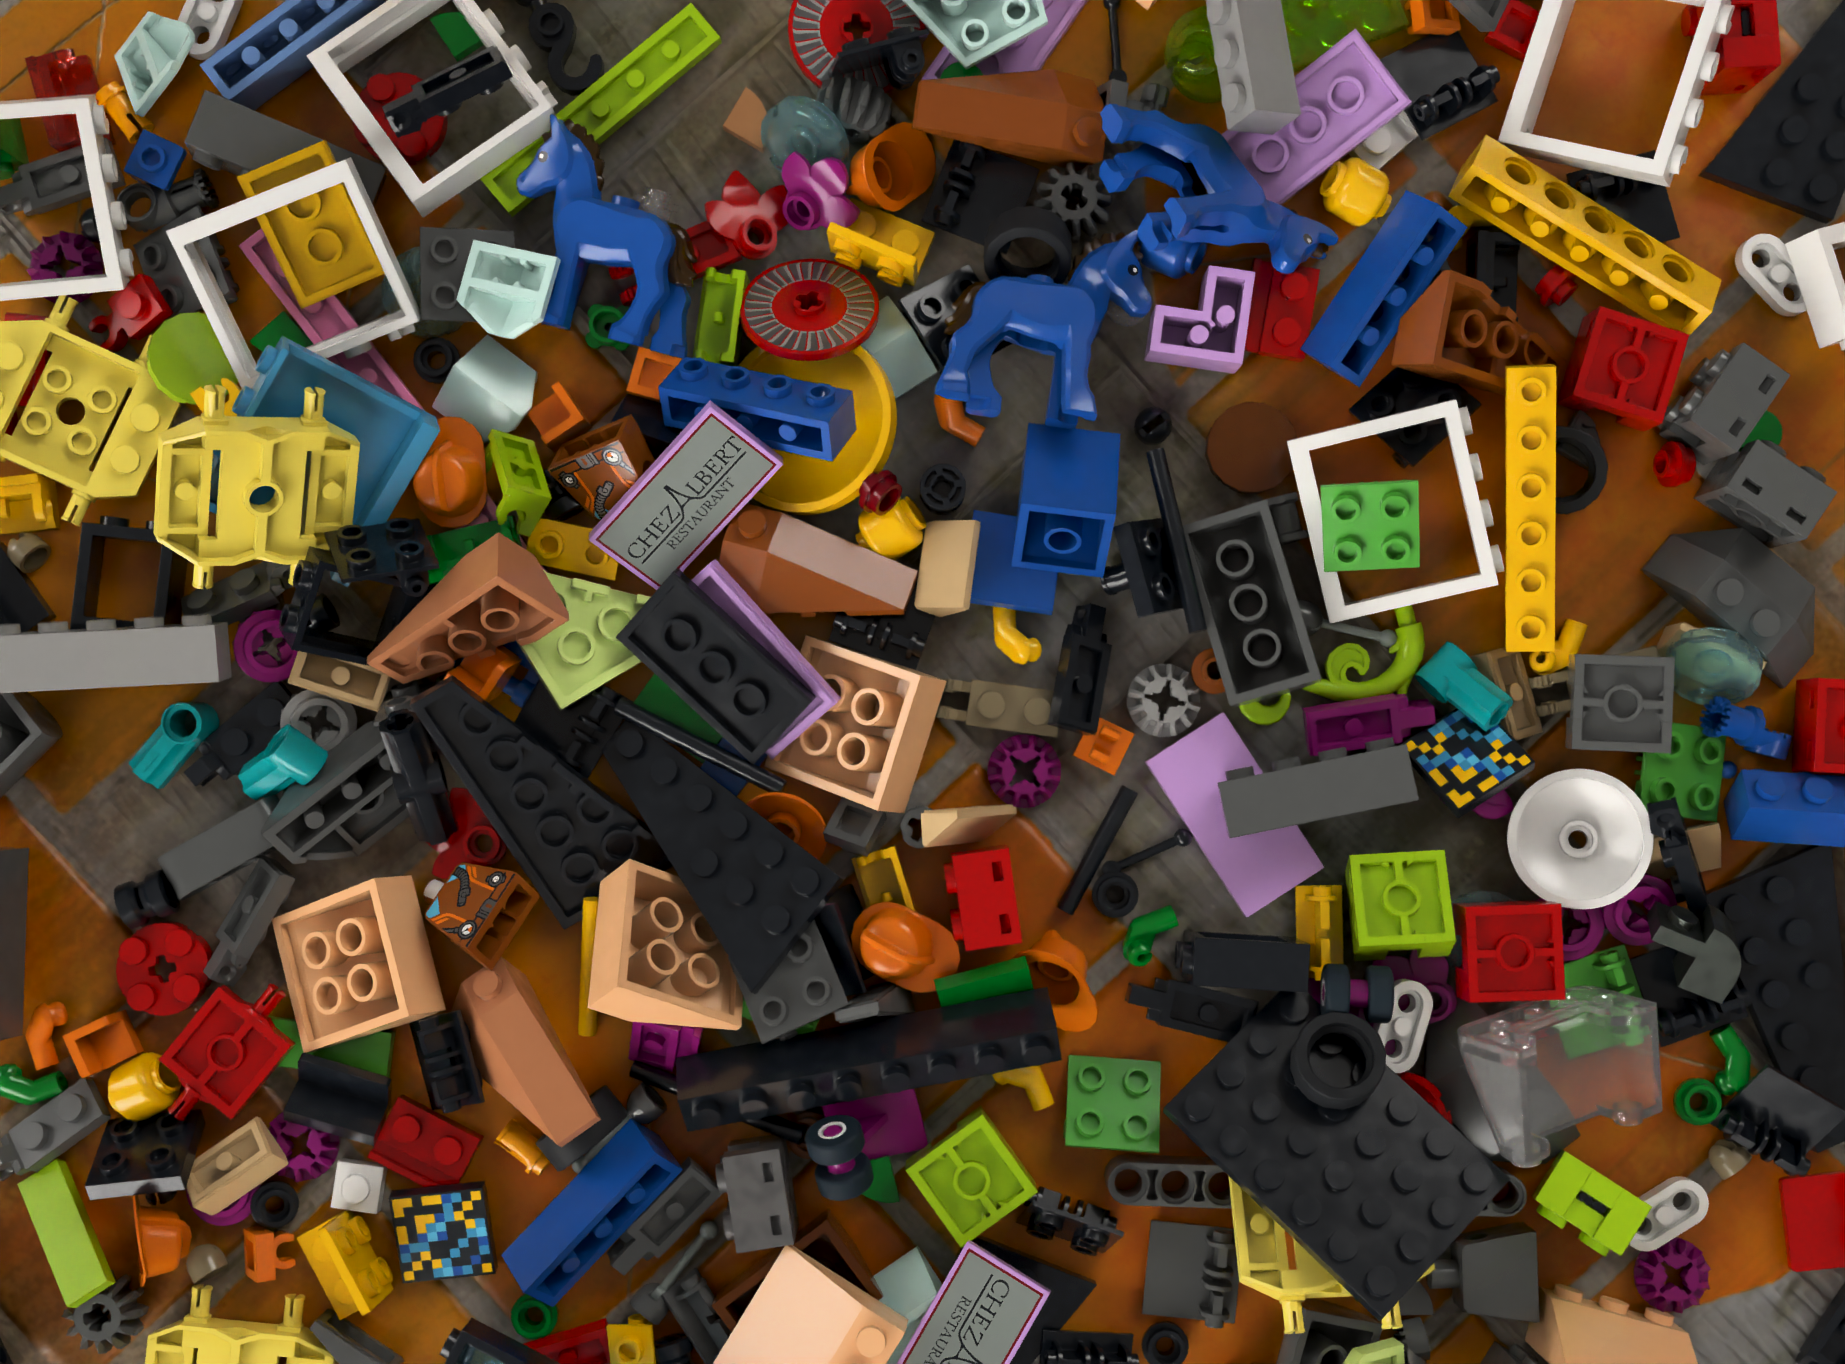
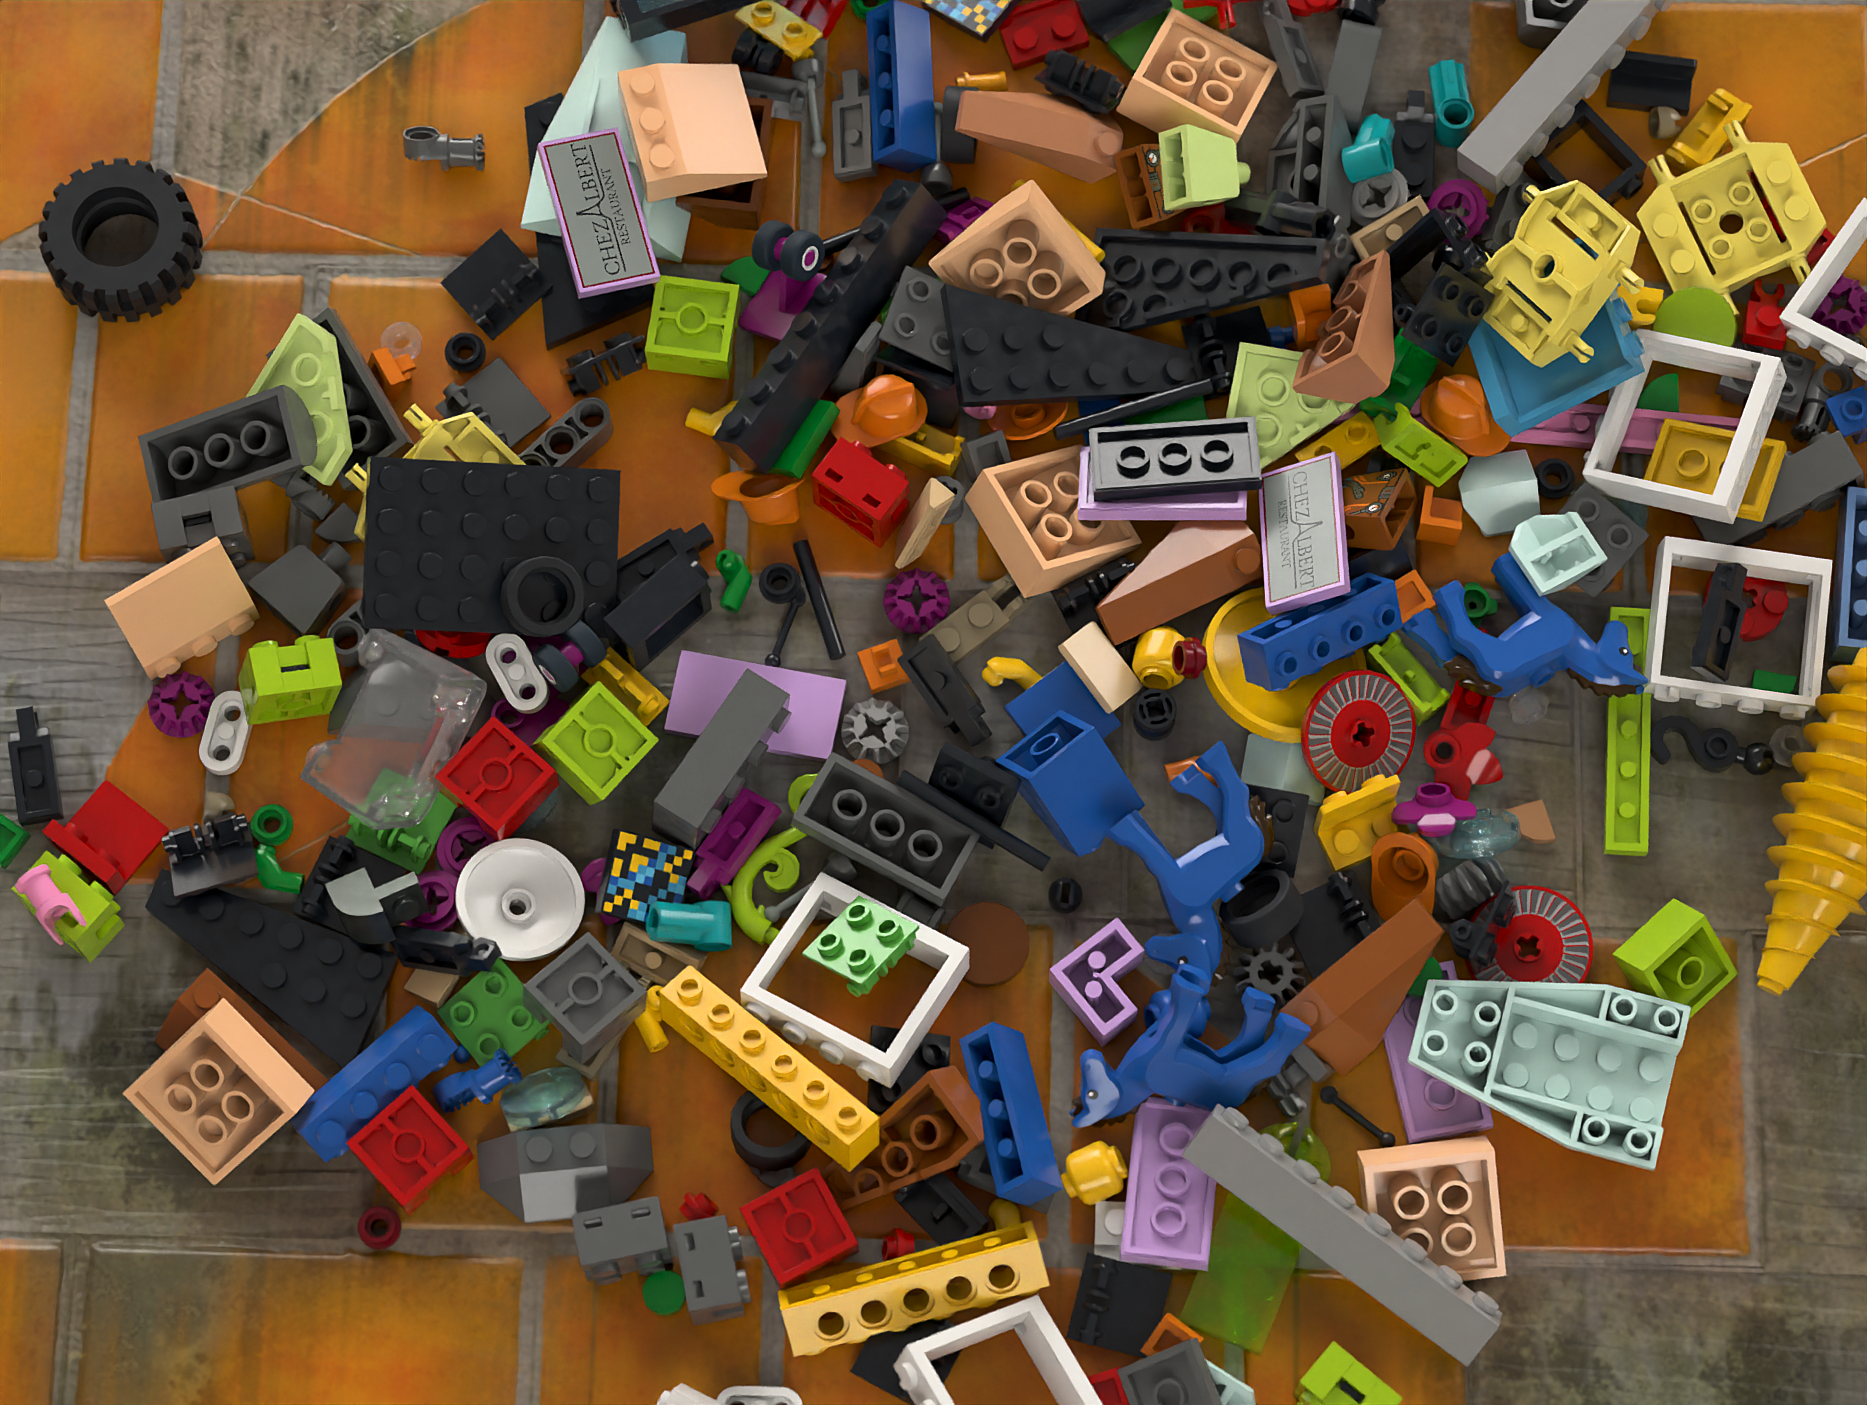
camera: 135 degrees right, 15 degrees down
flat silver piece [716,1134,799,1254] -> none
bright green hinge [1063,1055,1161,1153] -> none
red plate [1245,258,1320,362] -> none
none -> yellowish green torso [1158,124,1250,211]

